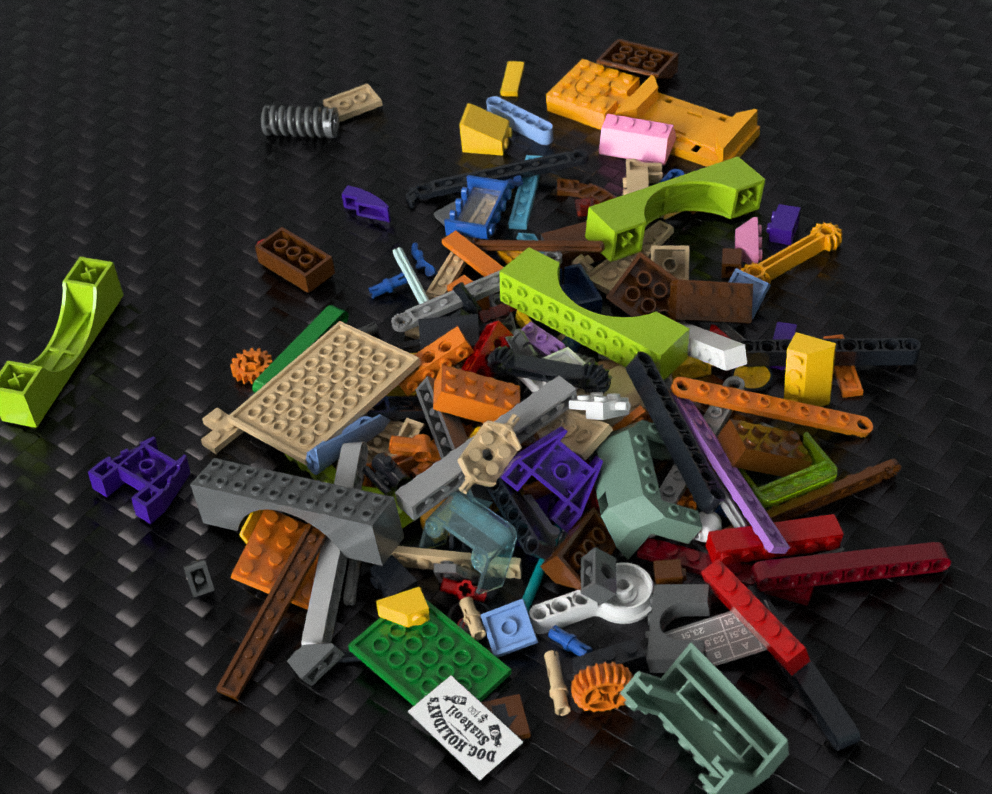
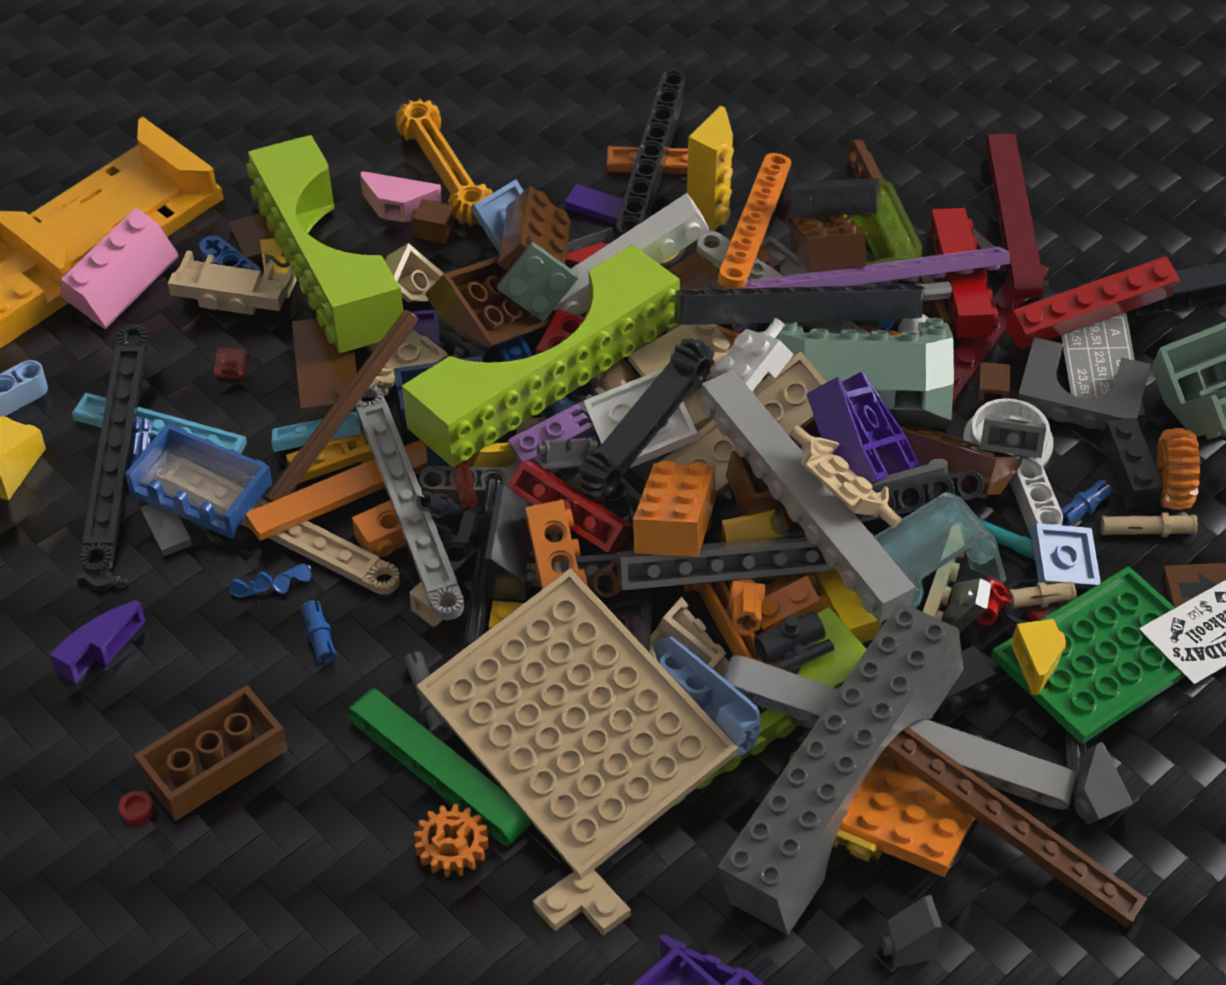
camera: 85 degrees left, 5 degrees up
light aqua axle [393,247,429,304] -> none
reddish brown tile [557,179,617,204] -> none
dark purple brick [767,204,801,245] -> none
none -> sand green plate [497,242,579,322]
none -> black brick [791,178,881,217]

